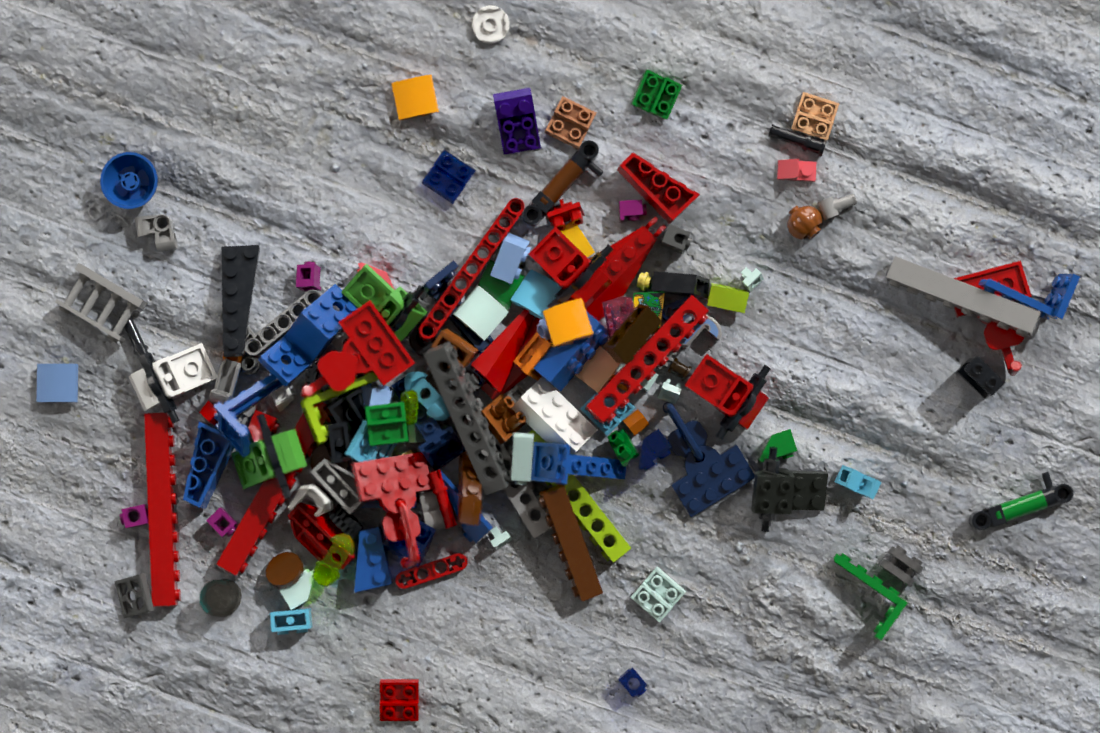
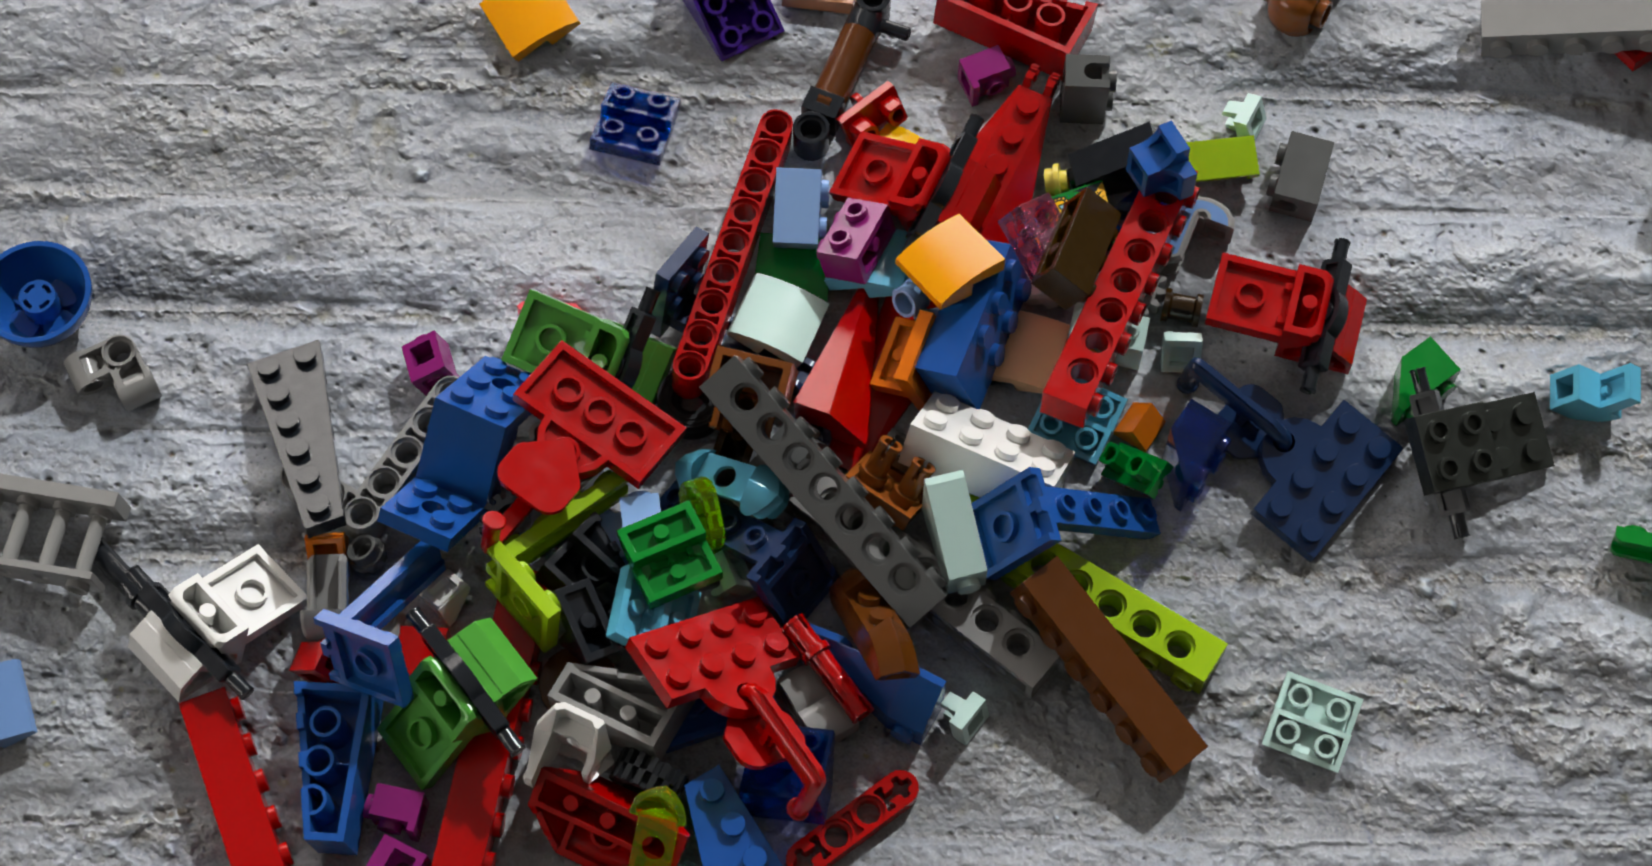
camera: 20 degrees left, 20 degrees down
none -> magenta brick [363,783,430,842]
none -> magenta brick [817,198,896,285]
none -> blue brick [1126,120,1197,201]
none -> dark grey brick [1266,131,1335,222]

